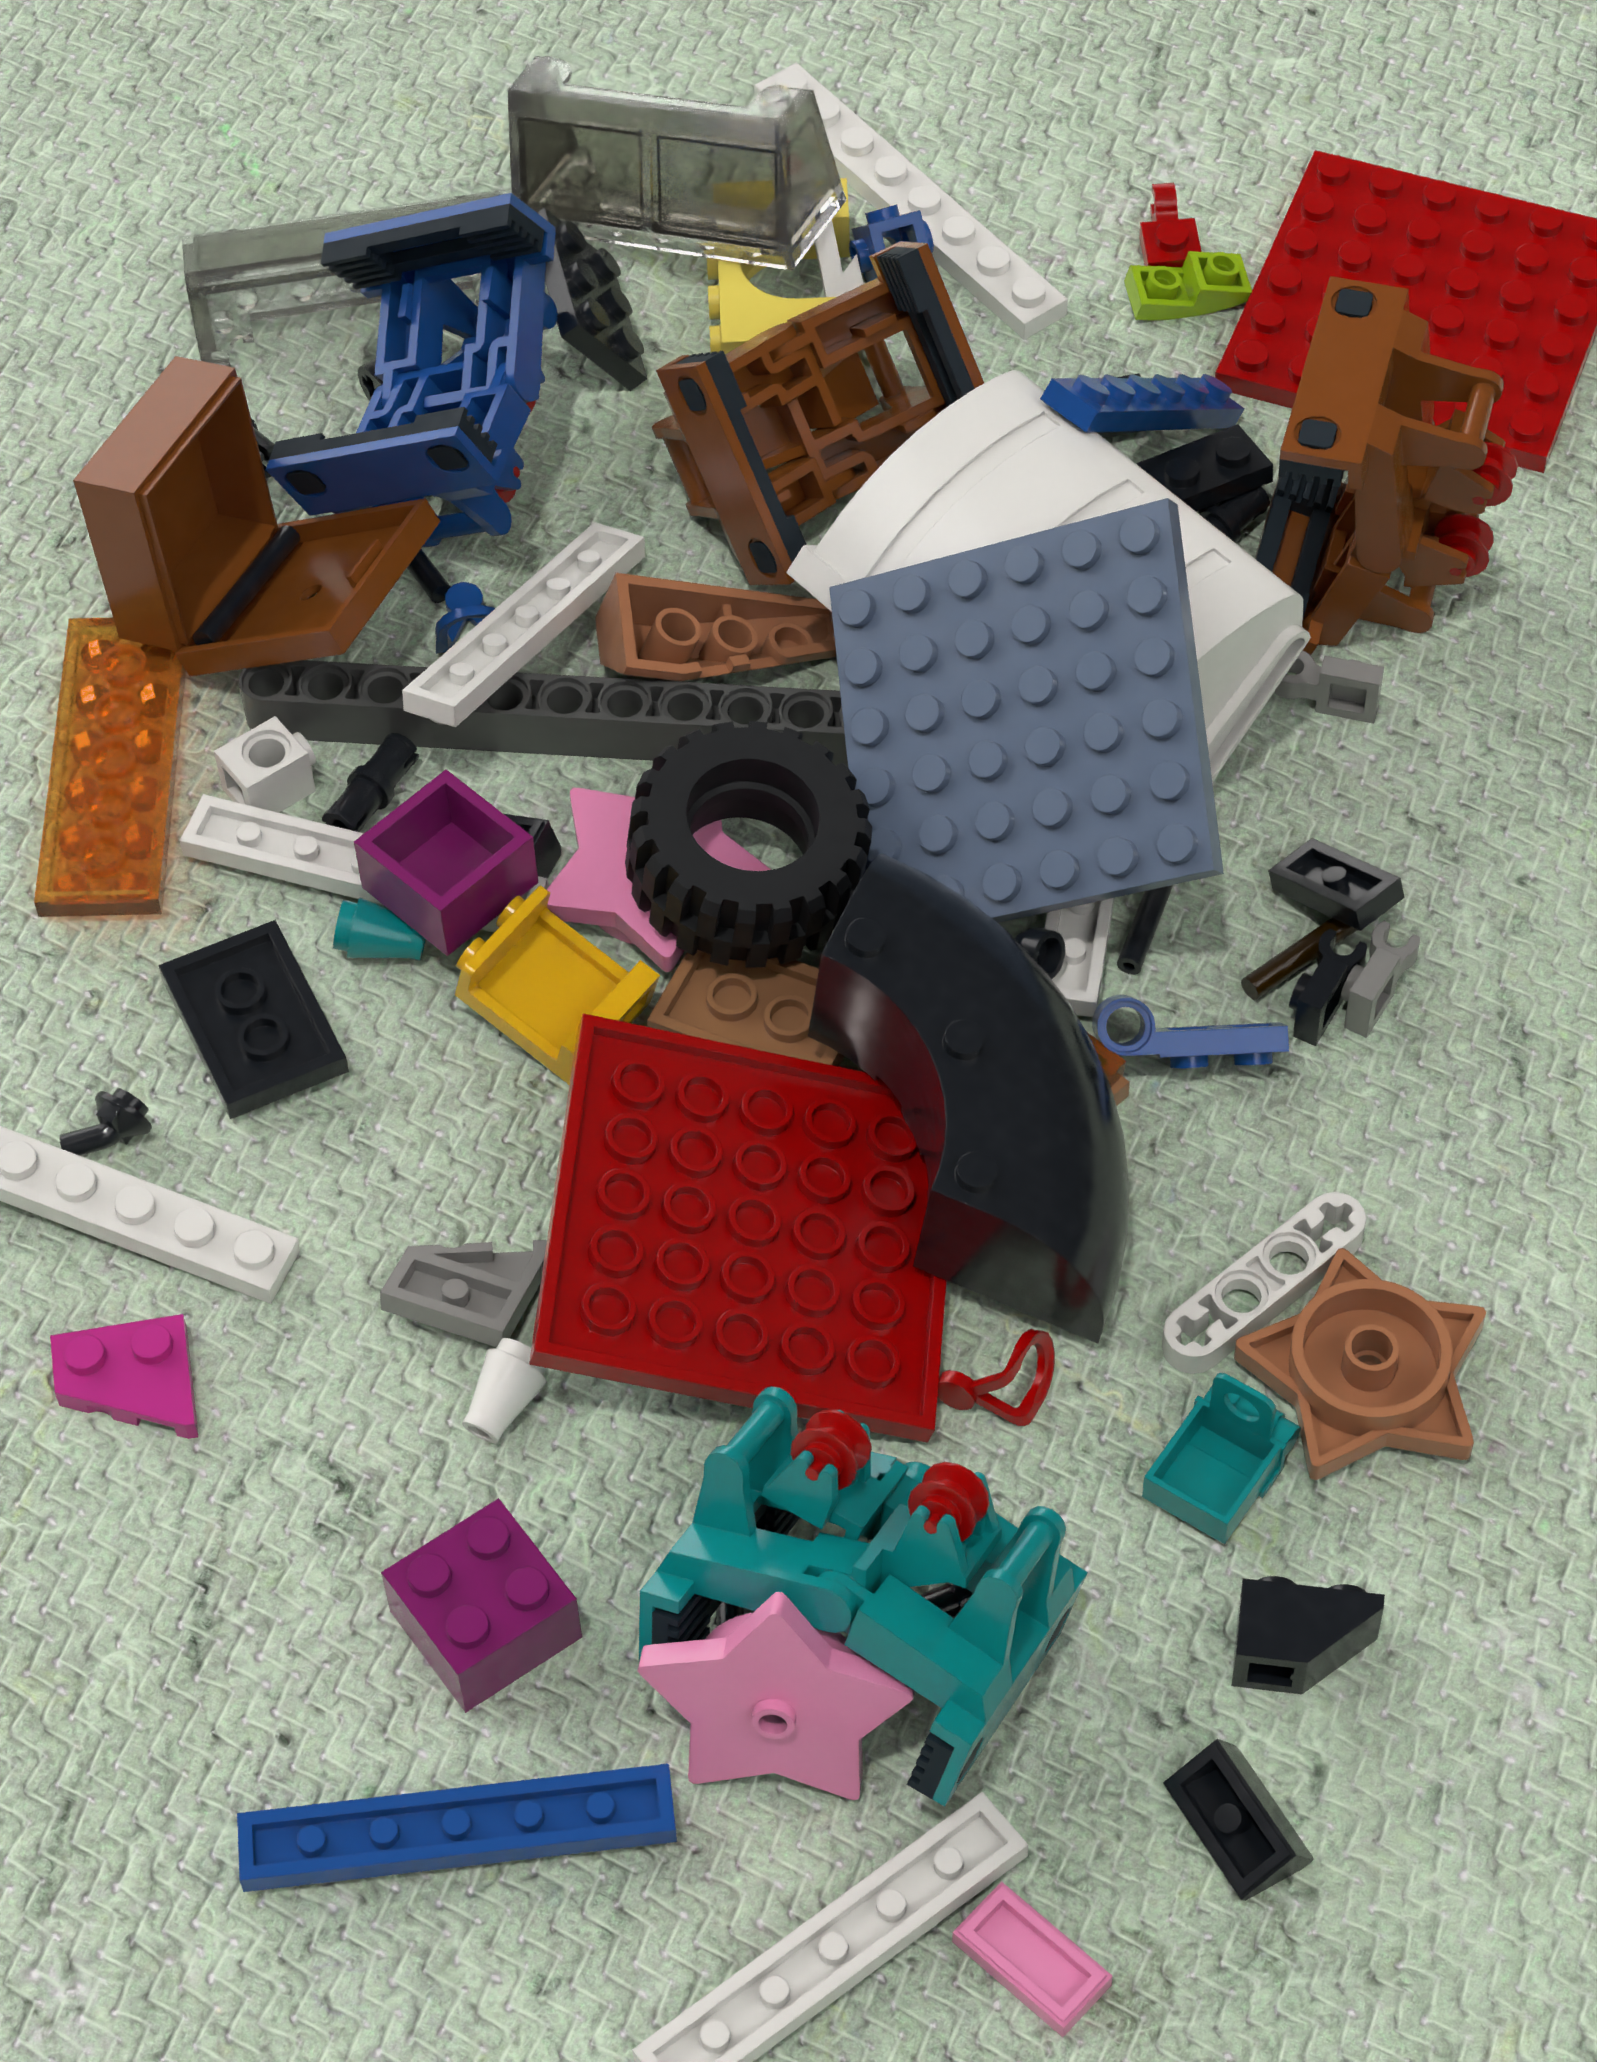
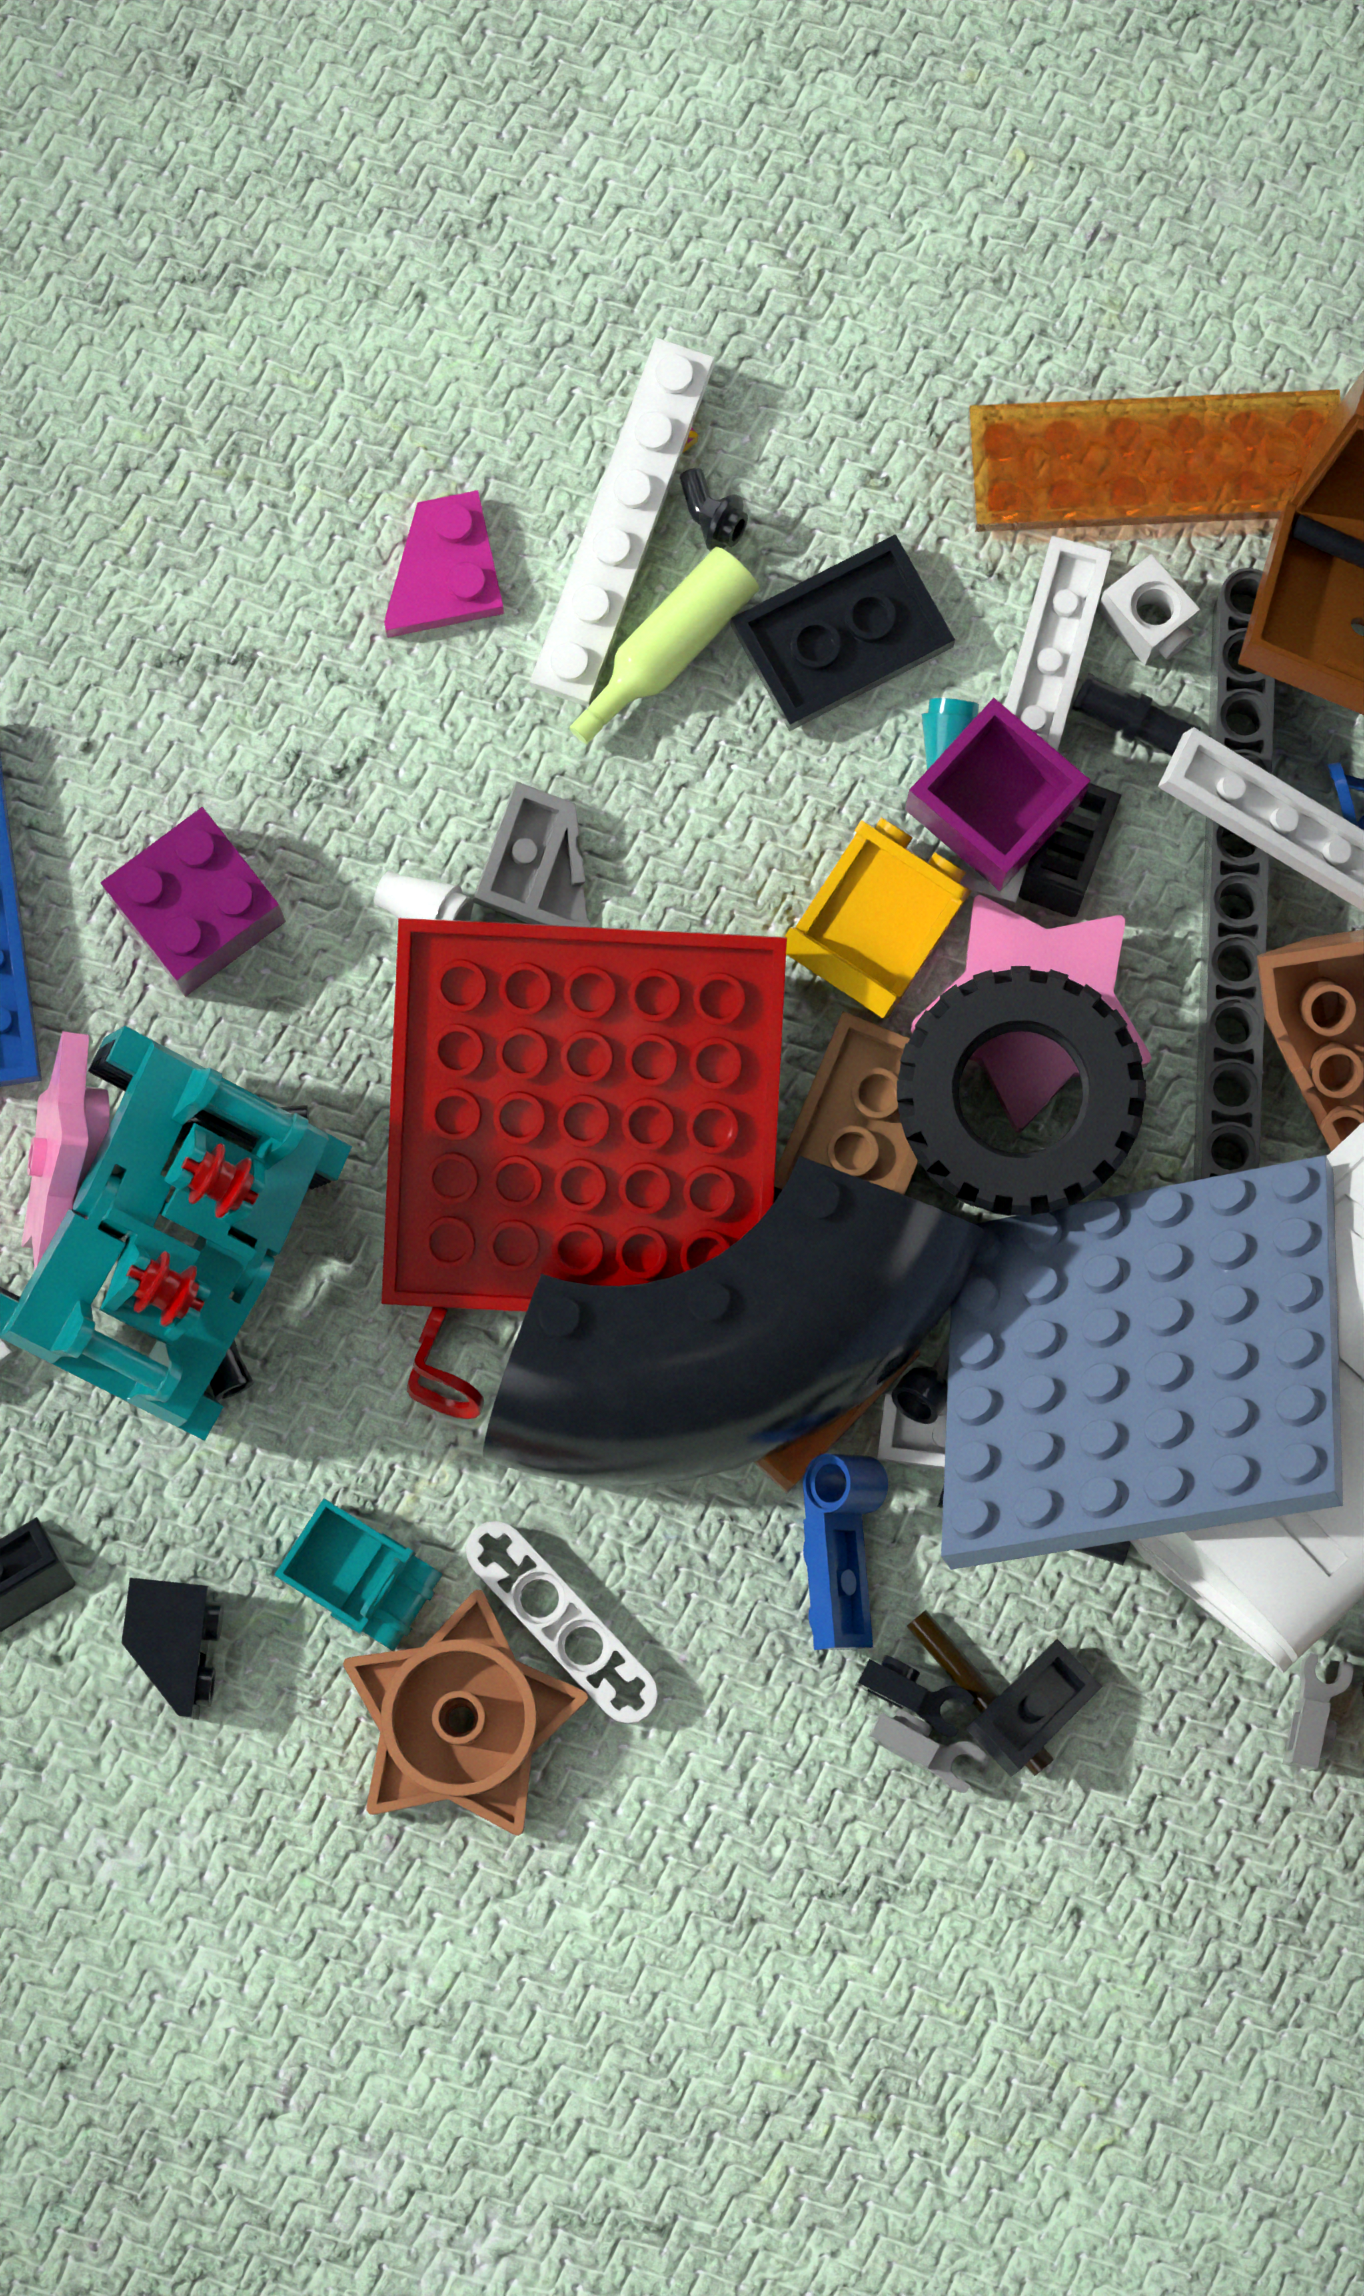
camera: 85 degrees right, 25 degrees up
none -> yellowish green piece [569,547,759,744]

